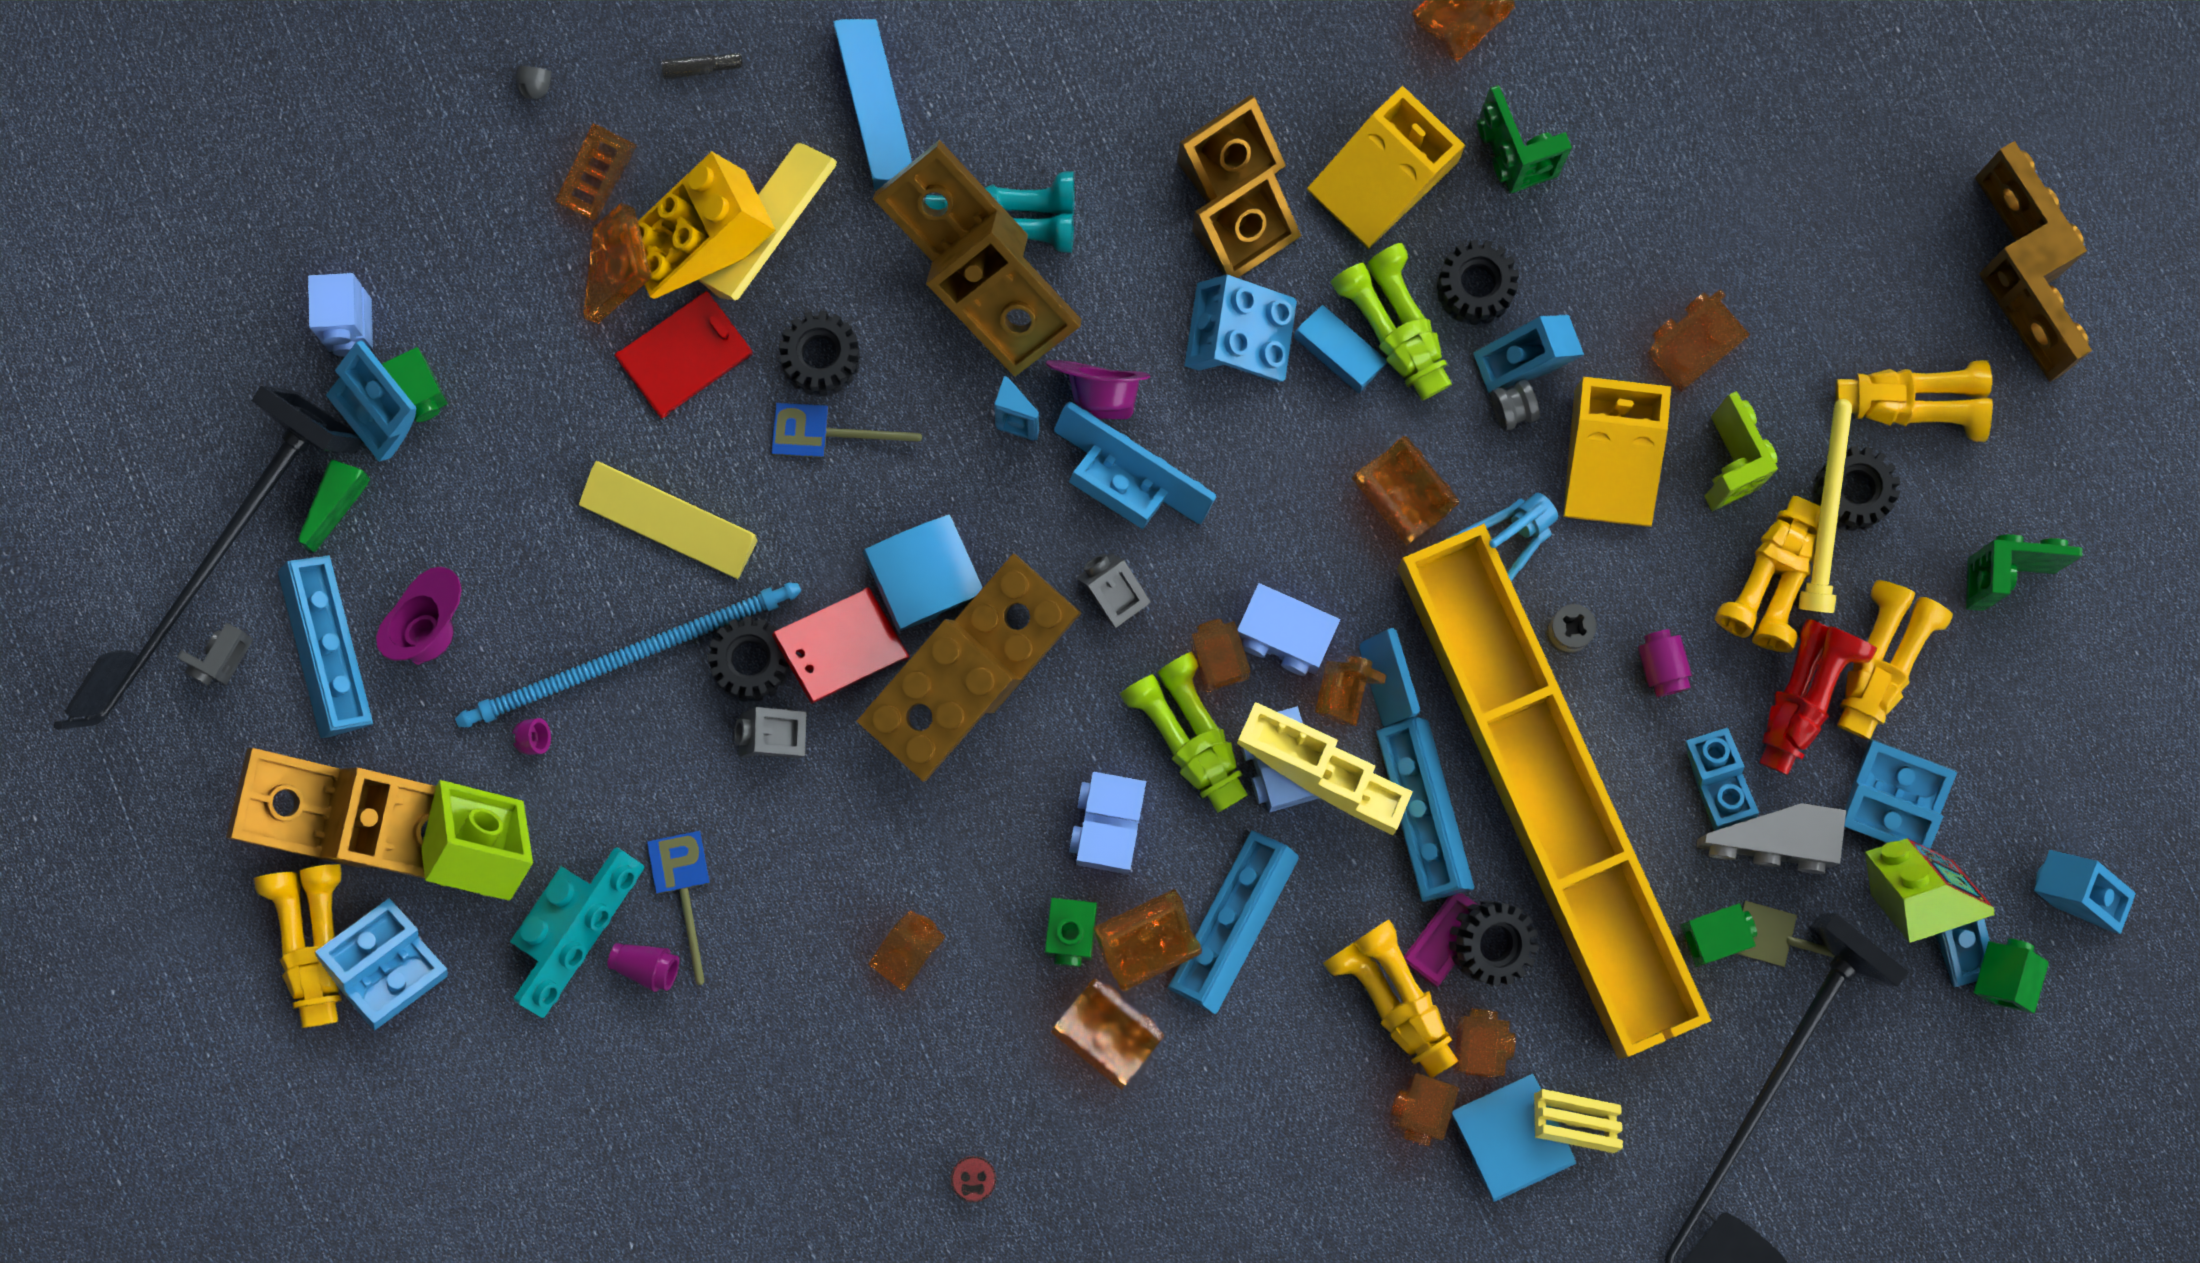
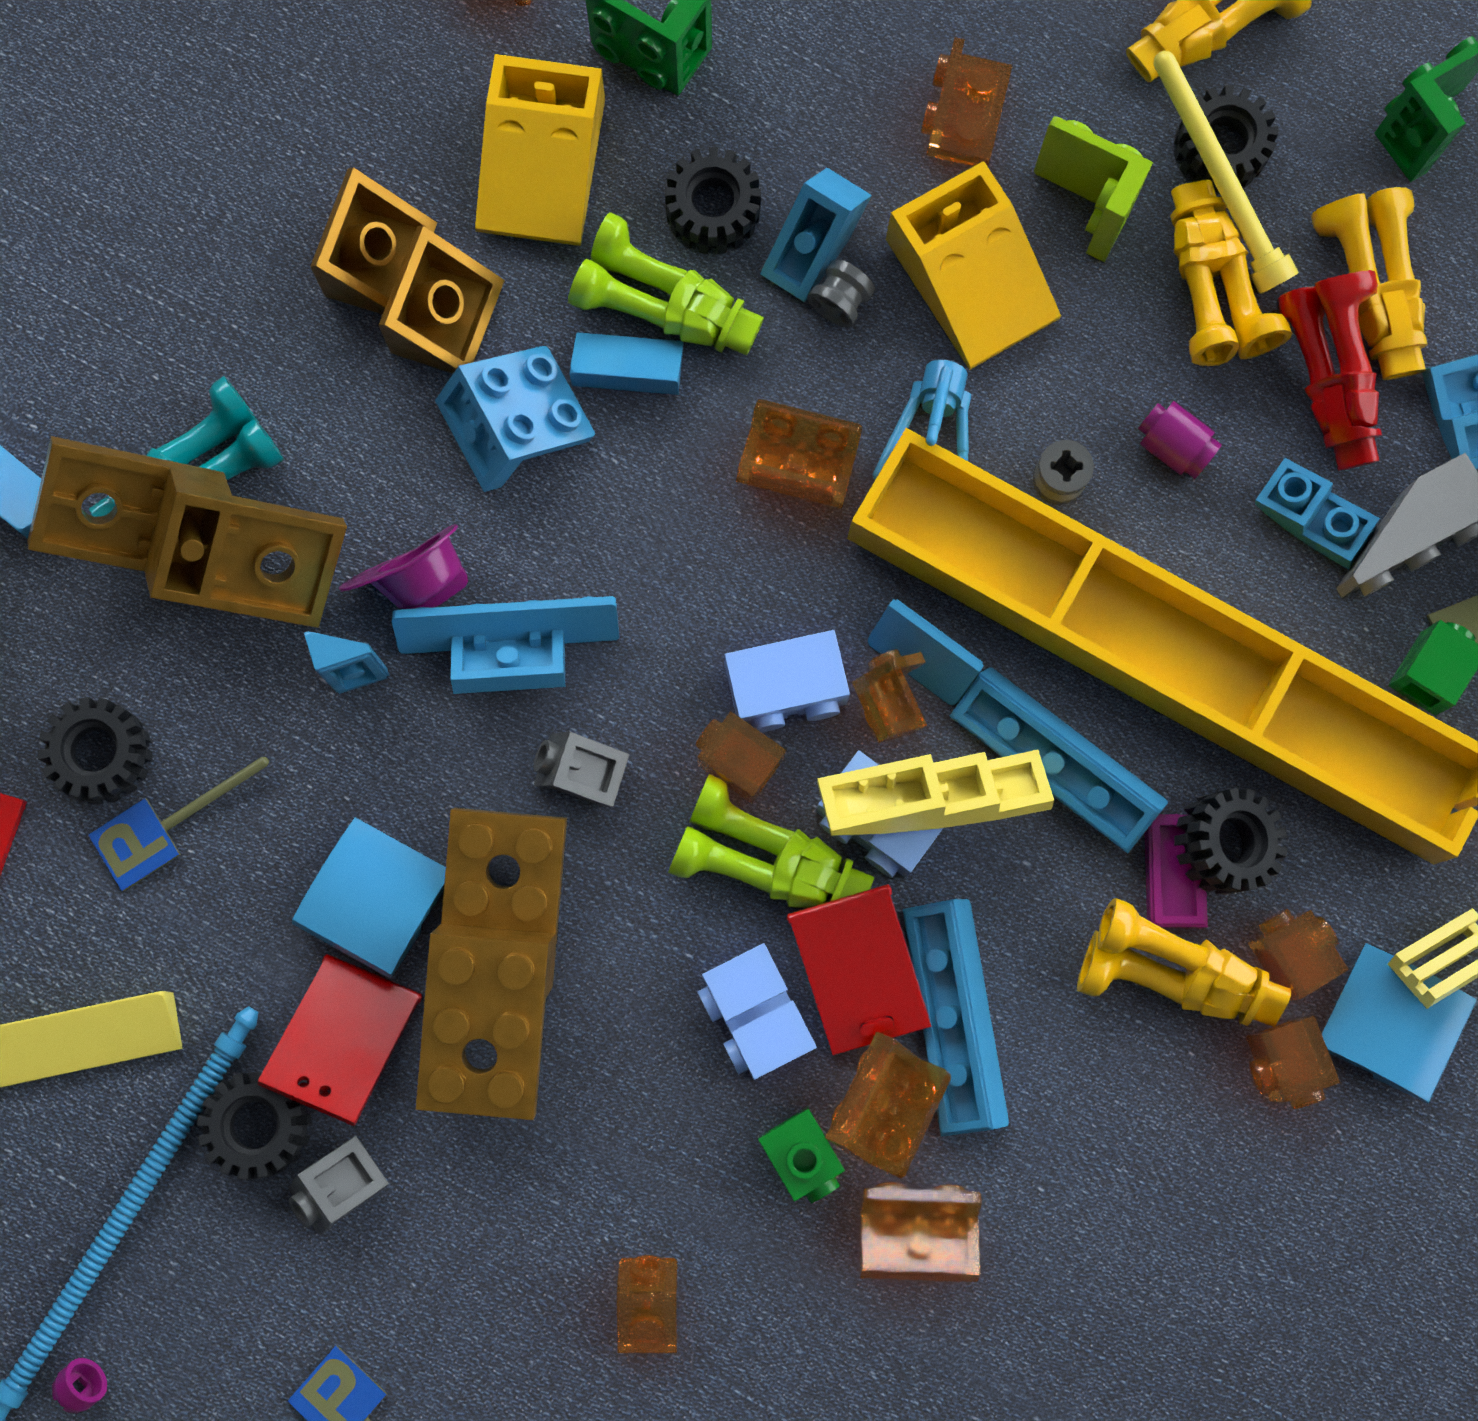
camera: 35 degrees left, 0 degrees up
none -> red container [787,884,932,1055]

